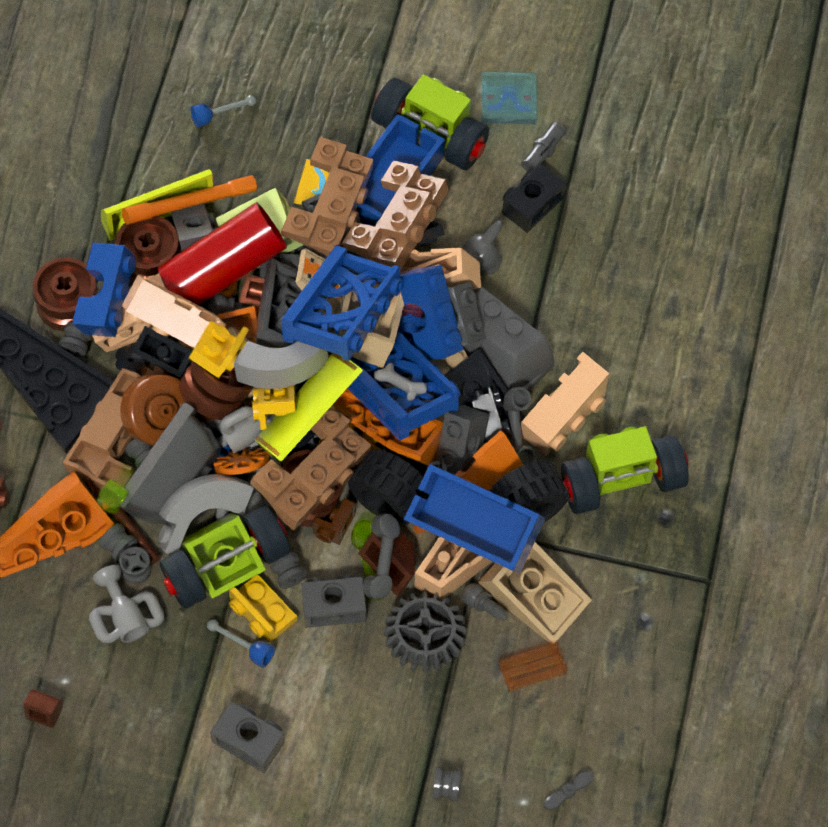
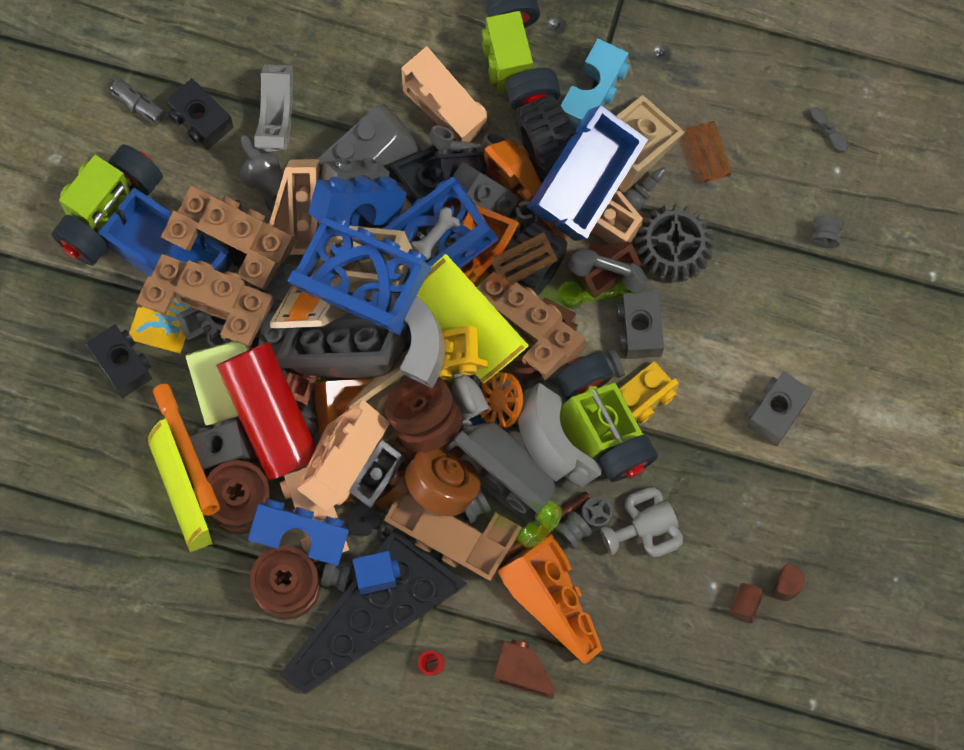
camera: 85 degrees left, 10 degrees up
yellow bracket [189,321,249,378] -> none
hinge [190,95,257,128] -> none
hinge [207,619,275,668] -> none
clear light blue tile [481,72,537,124] -> none
none -> black brick [85,324,152,399]
none -> light grey arch [254,65,293,152]
none -> blue brick [353,551,401,595]
none -> clear orange tile [490,232,558,288]
none -> medium azure arch [561,39,630,129]
none -> copper brick [773,563,805,601]

